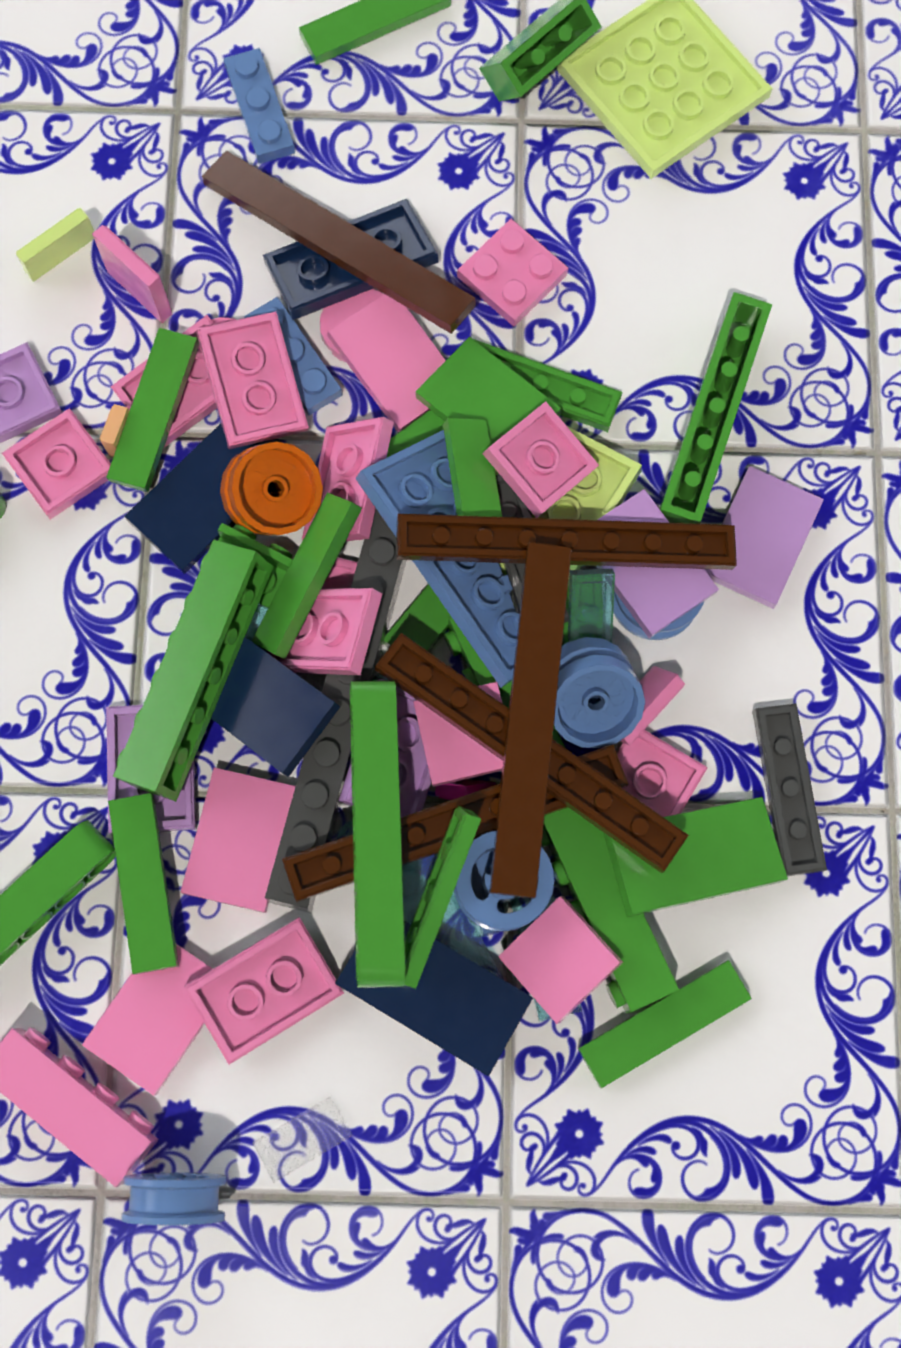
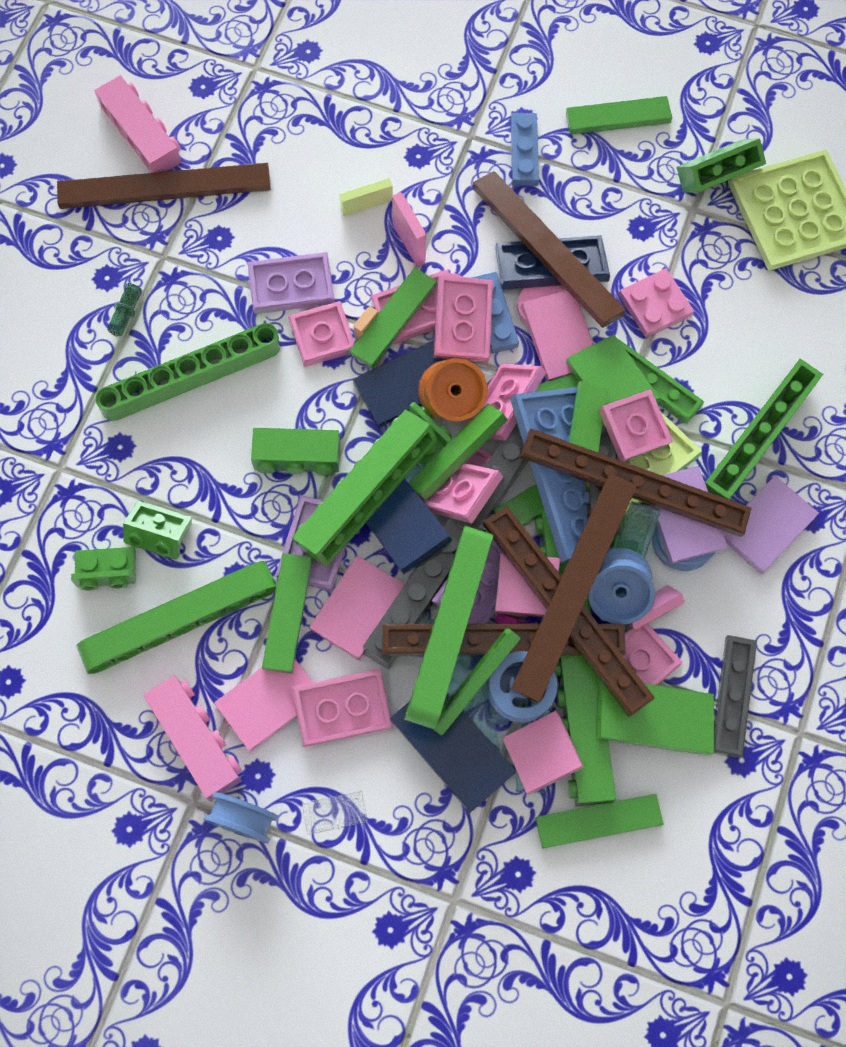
camera: 20 degrees right, 5 degrees down
none -> bright green brick [251,428,340,475]

